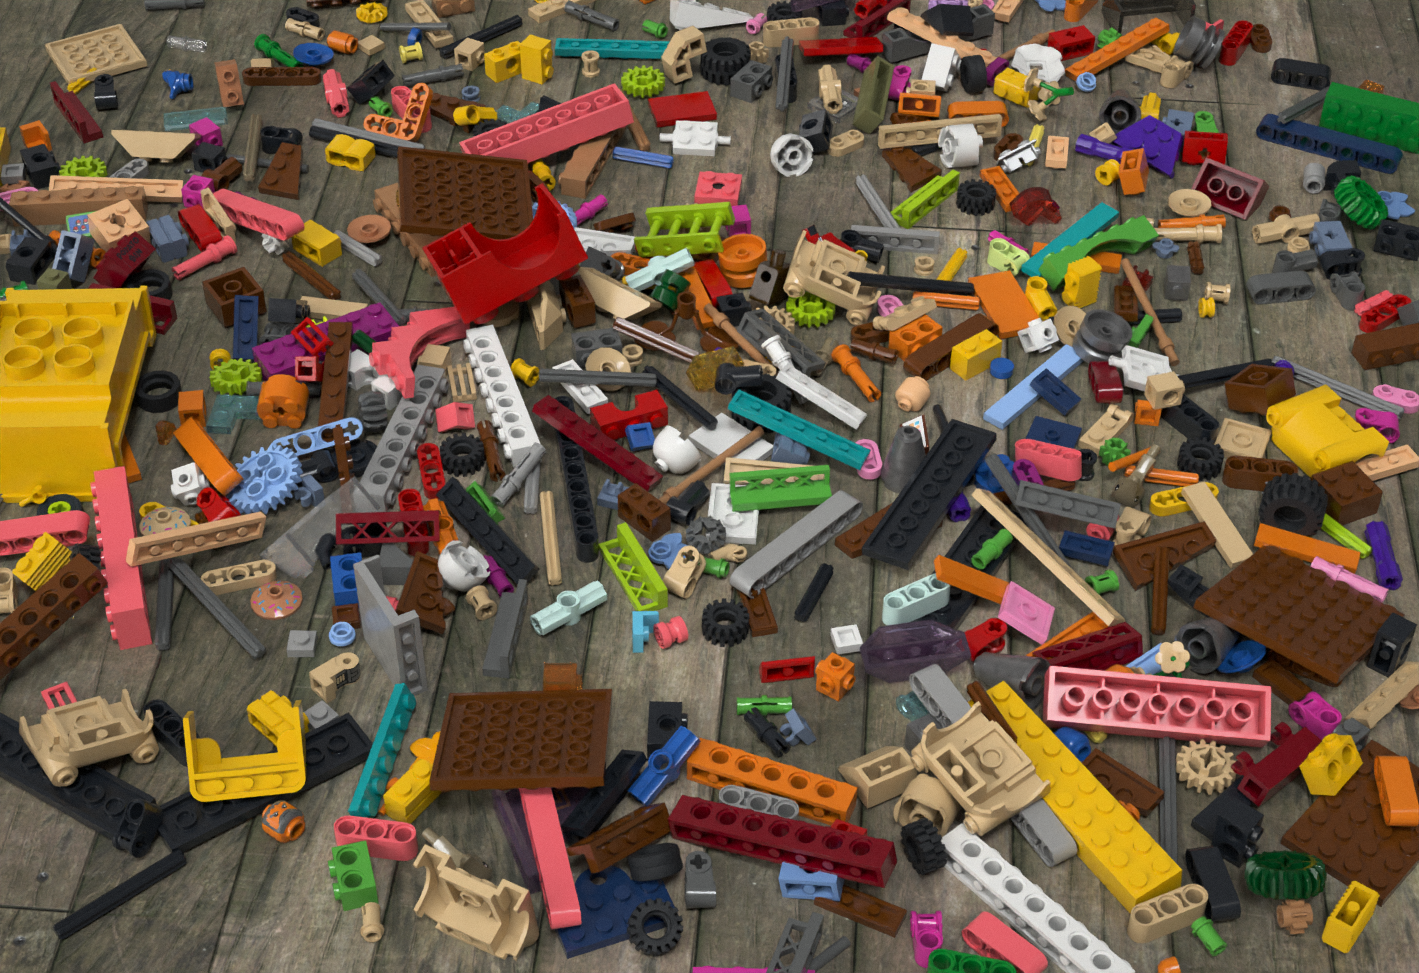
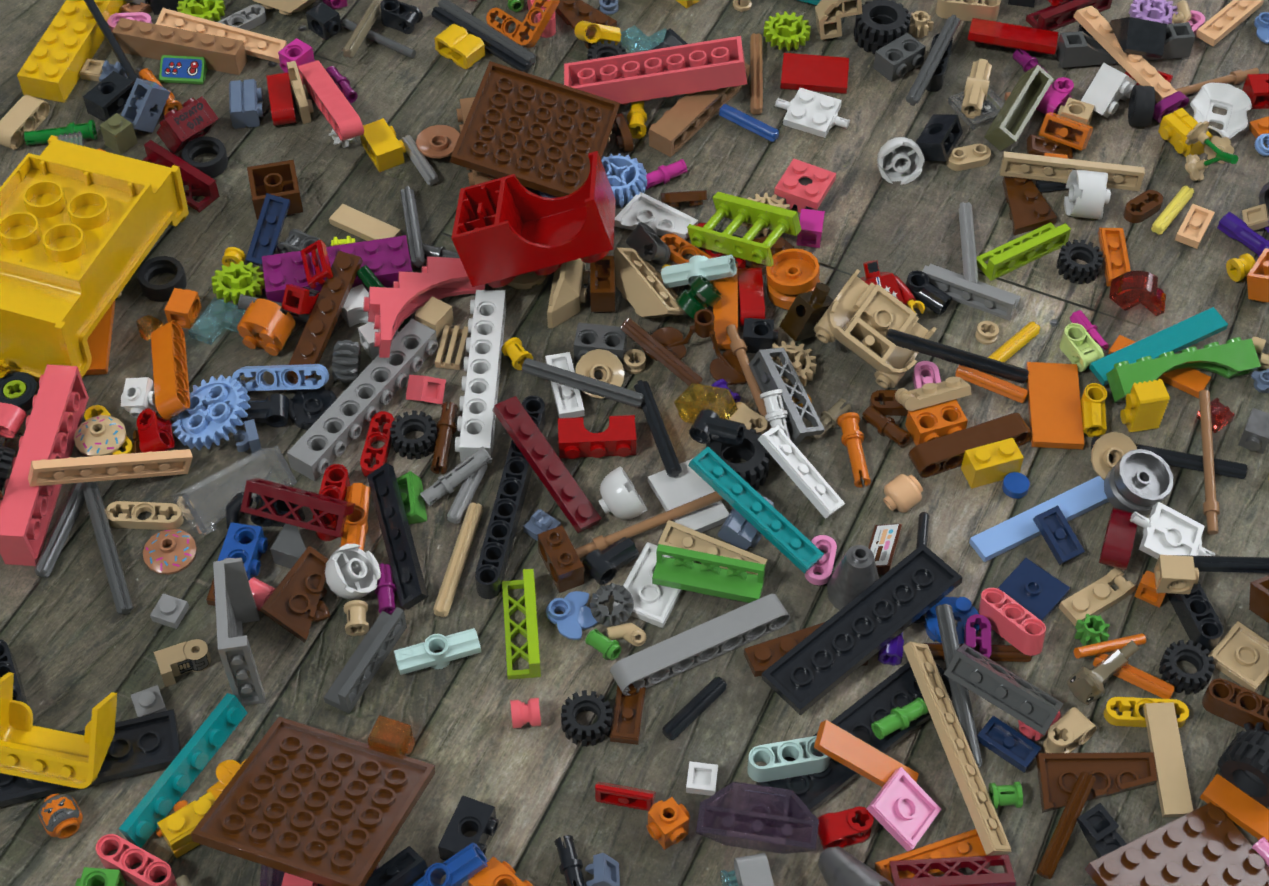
camera: 20 degrees right, 10 degrees up
light nougat brick [87,199,151,252] -> none
coral pin [171,235,237,280] -> none
reddish brown piece [201,157,243,192] -> none
yellow brick [247,690,309,747] -> none
reddish brown wing [258,142,303,200] -> none
black brick [268,298,310,323] -> none
reddish brown axle [282,251,341,300] -> none
light blue plate [329,622,356,646] -> none
reddish brown wing [332,427,356,513] -> none
blue plate [625,422,655,451] -> none
medium azure bracket [632,611,659,653] -> none
tan piece [663,546,706,599] -> none
bright green pin [737,695,792,716] -> none
lime gear [786,291,836,328] -> none
orange beam [947,101,1009,127] -> none
hinge [996,139,1042,173] -> none
white brick [1017,318,1059,353] -> none
black bush [1079,449,1097,481] -> none
reddish brown tile [1114,285,1138,322] -> none
bright green plate [1128,314,1154,348] -> none

